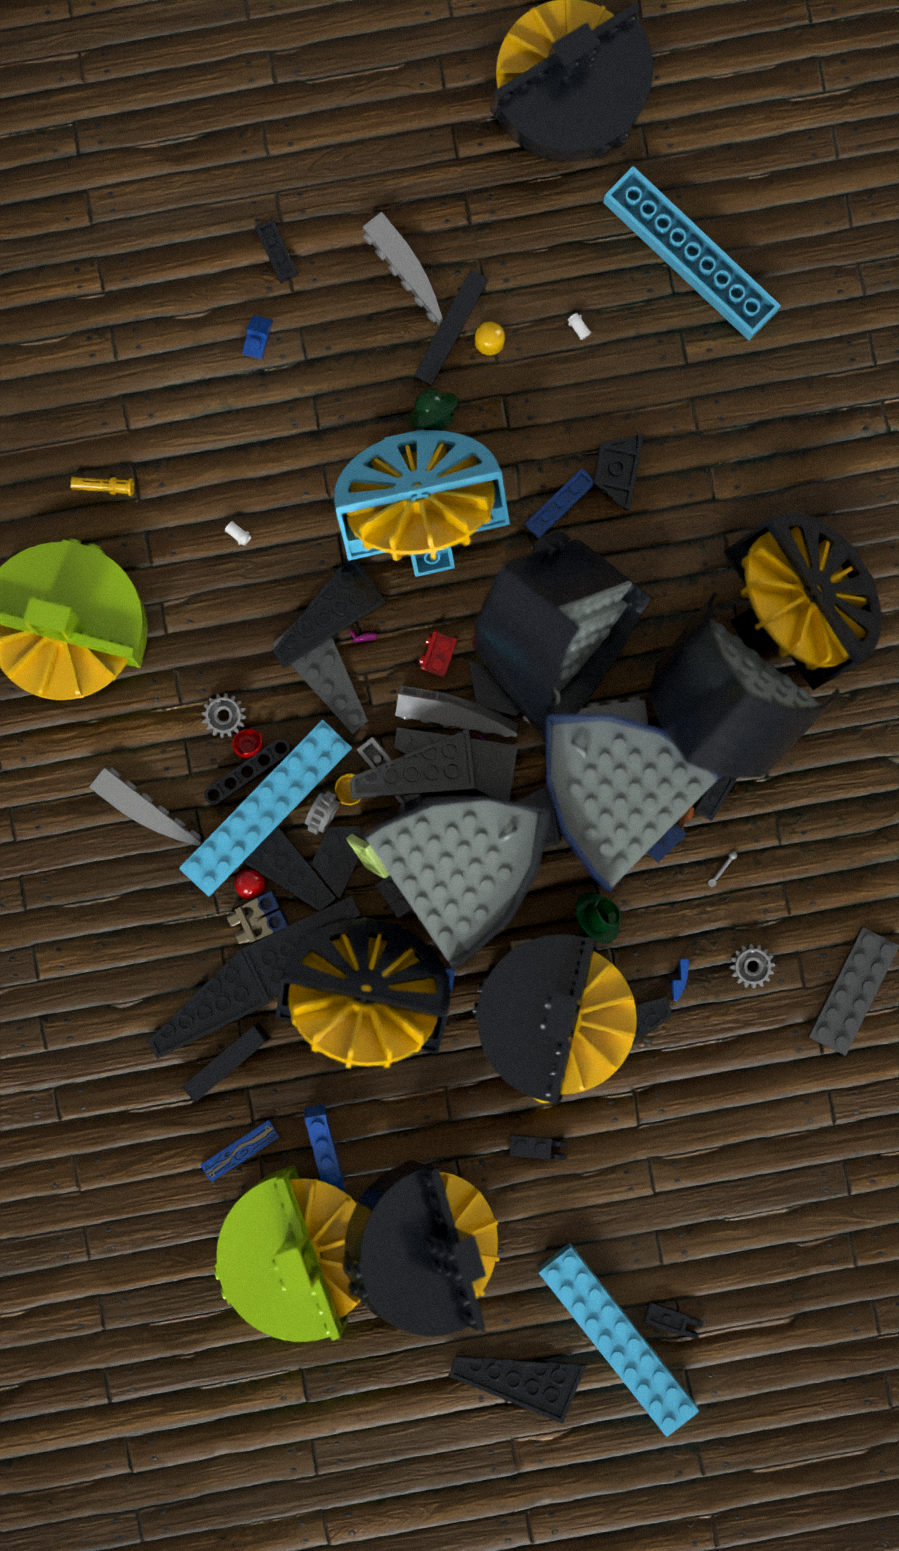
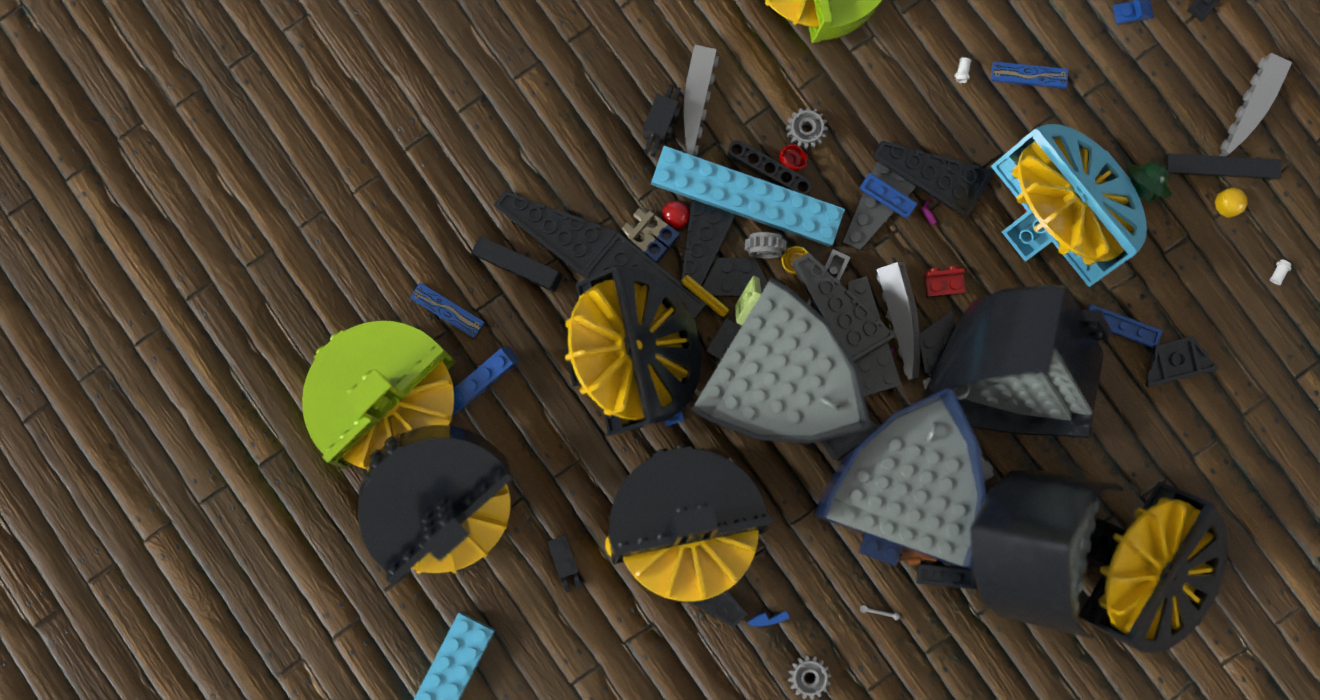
camera: 60 degrees right, 5 degrees down
black wing [448,1355,586,1424] -> none
dark green helmet [576,893,621,944] -> none
none -> black brick [643,84,681,158]
none -> yellow axle [681,275,729,317]
none -> blue tile [859,172,918,219]
none -> blue tile [991,62,1068,89]

